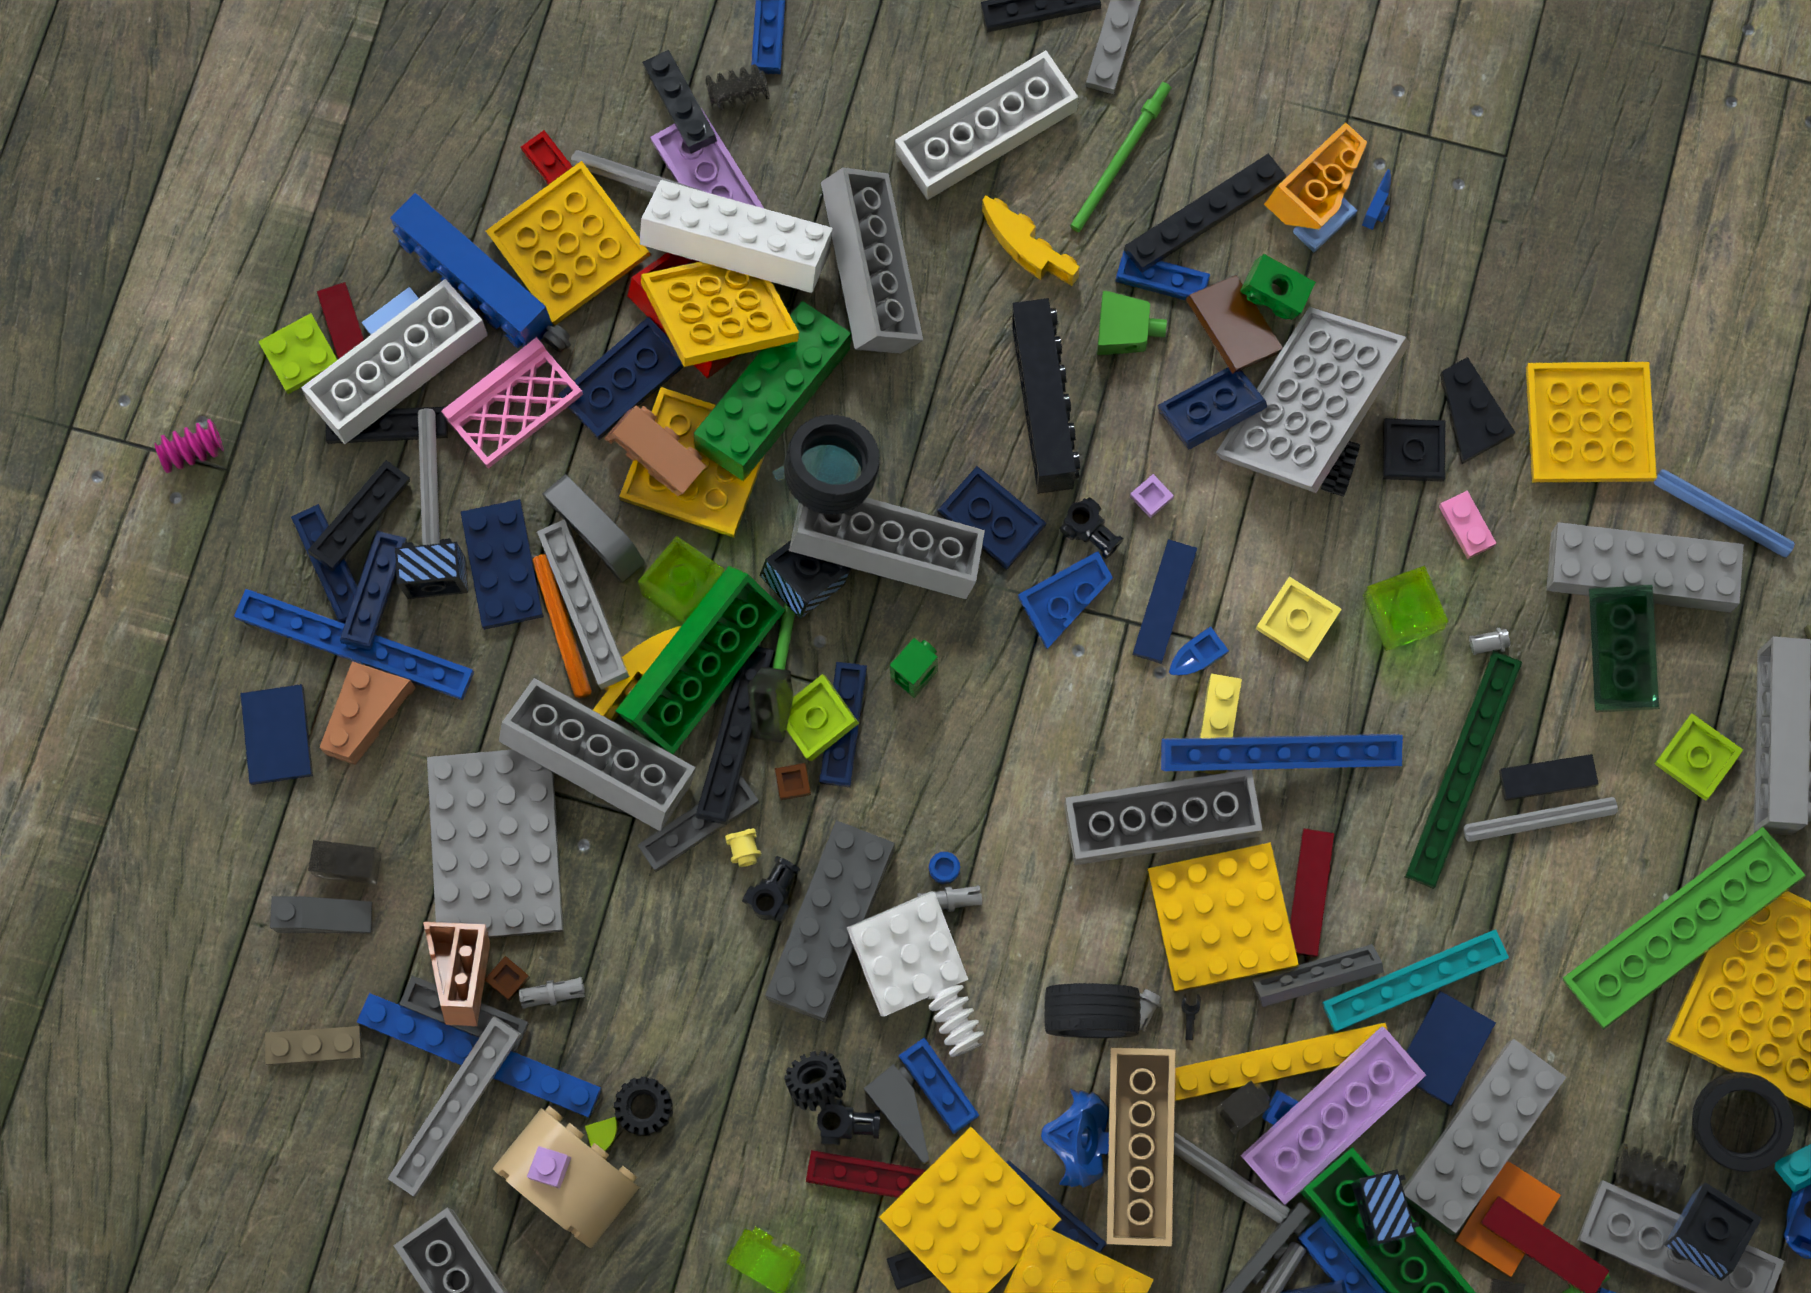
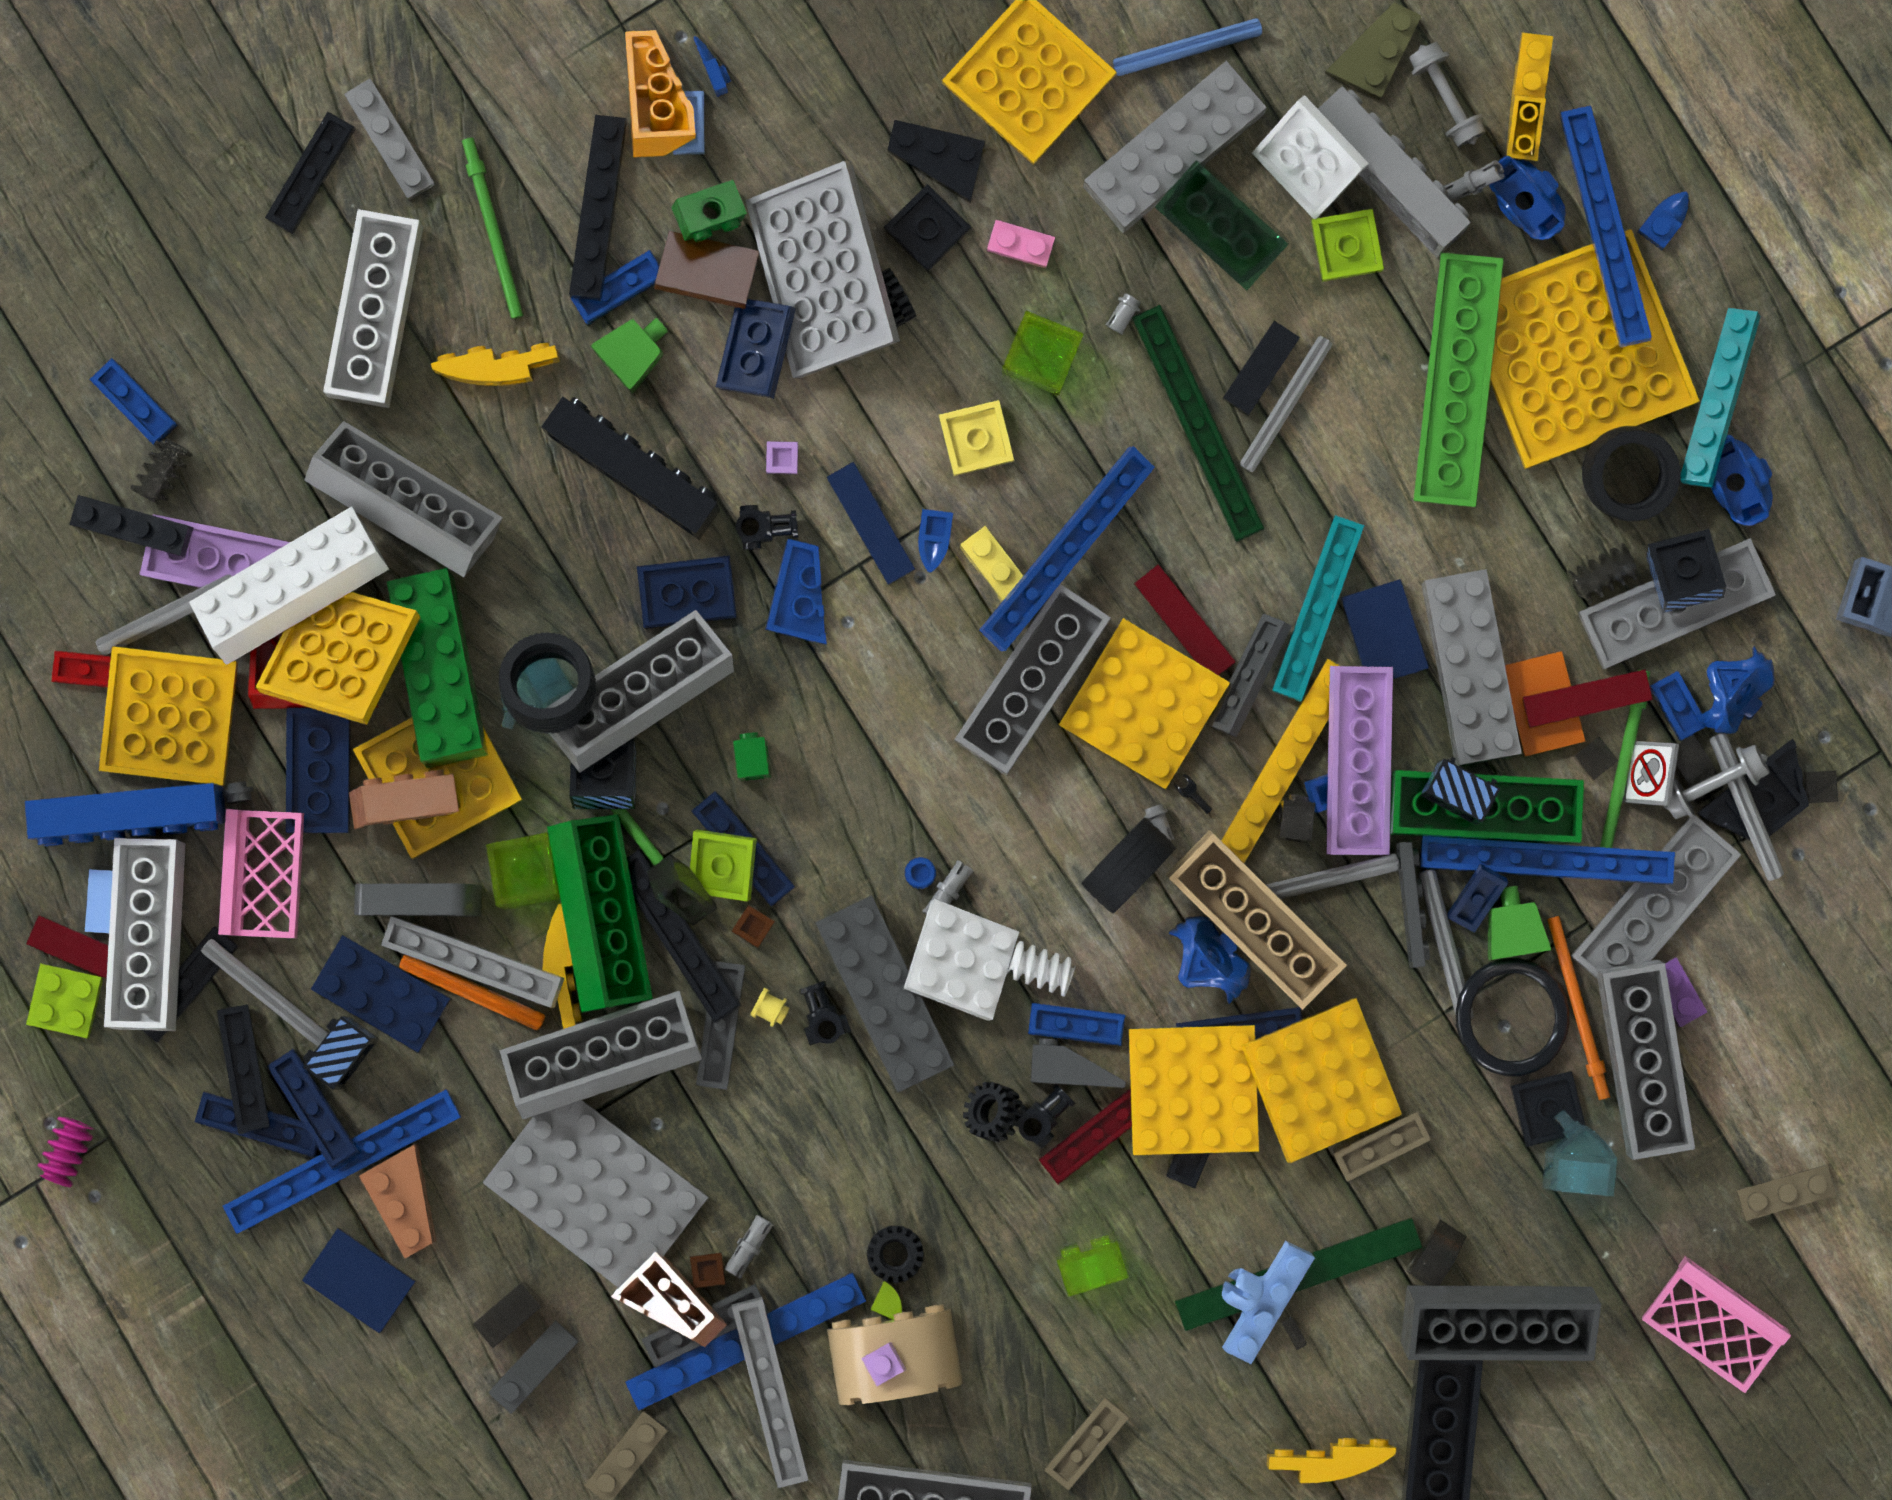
camera: 50 degrees left, 10 degrees up
none -> white plate [1252,95,1369,219]

